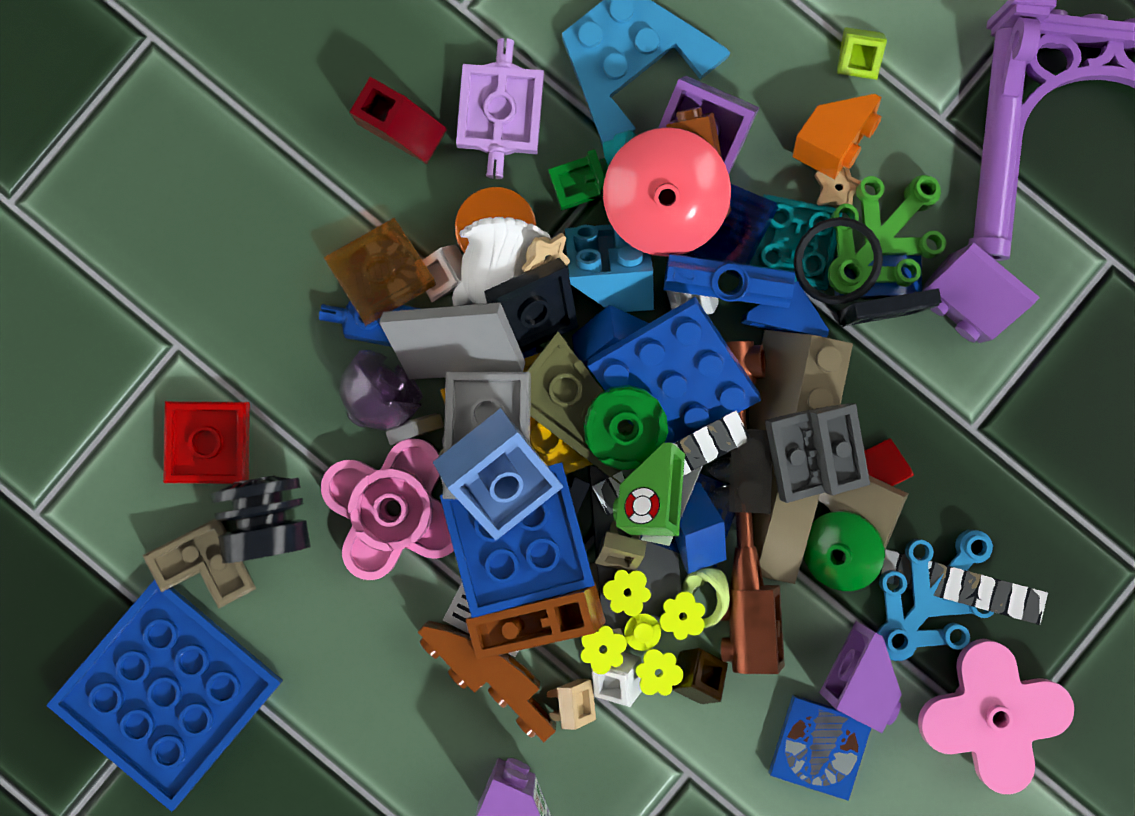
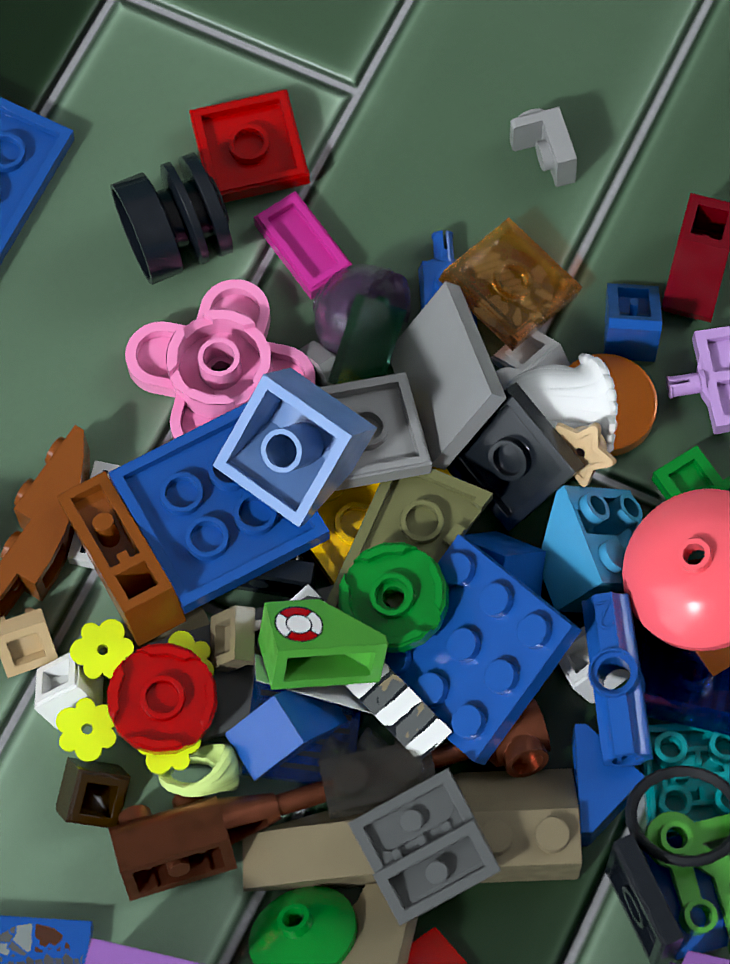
camera: 75 degrees right, 20 degrees down
dark tan tile [142,519,257,609] -> none
none -> red tile [107,643,218,755]
none -> dark pink tile [254,191,354,300]
none -> clear green piece [328,293,407,385]
none -> light grey bracket [510,107,577,187]
none -> blue slope [603,283,662,362]

